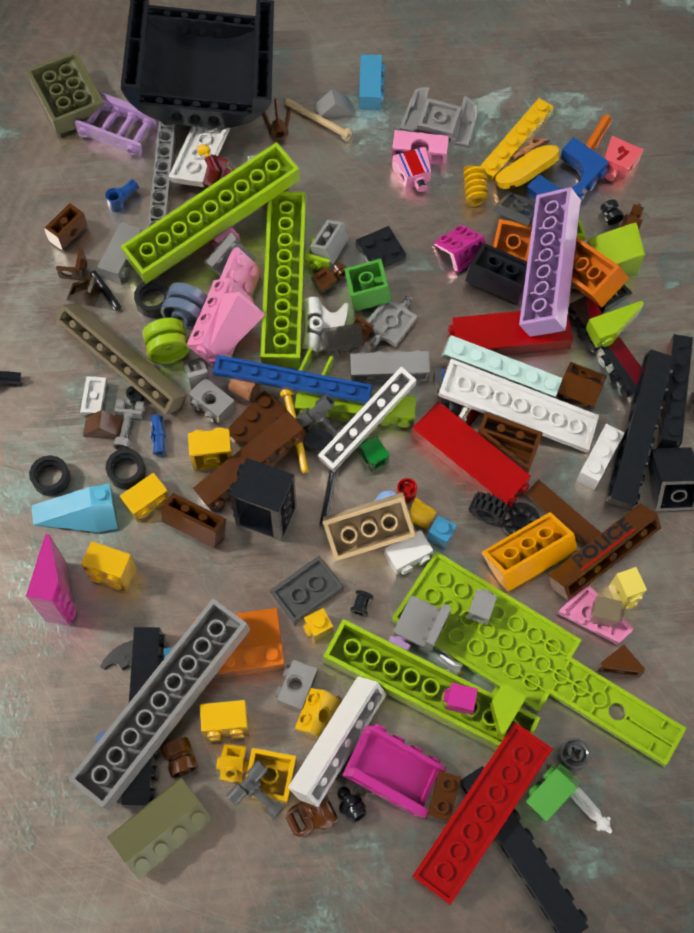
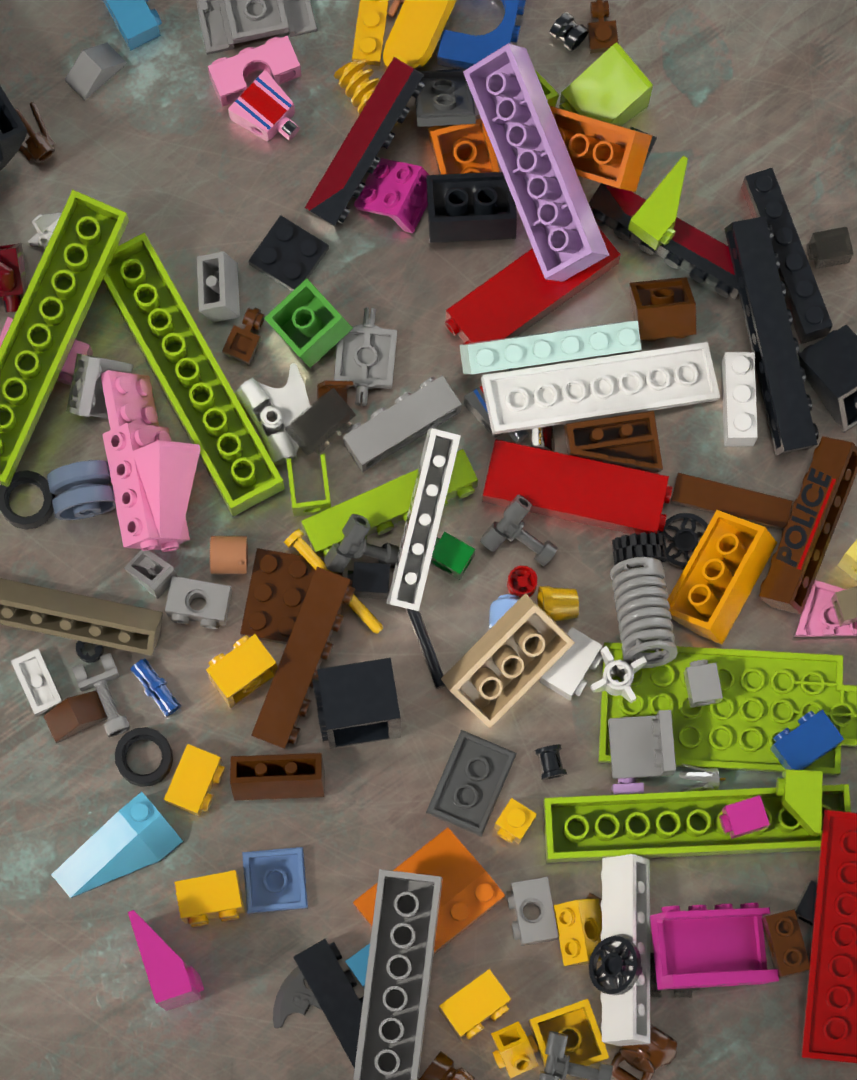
camera: 30 degrees left, 10 degrees up
black tyre [29,455,71,496] -> none
lime wheel [142,318,190,364] -> none
blue tile [212,354,373,405] -> none
tan bar [284,98,352,141] -> none
lime bracket [305,238,330,271] -> none
black piece [337,786,367,823] -> none
dark azure brick [427,515,457,550] -> none
none -> medium blue tile [242,847,308,914]
none -> brick [305,57,425,226]
none -> dark grey bar [480,494,558,566]
none -> black wheel [589,936,643,995]
none -> white brick [590,646,647,703]
none -> light grey piece [610,557,678,668]
none -> blue brick [770,710,844,770]

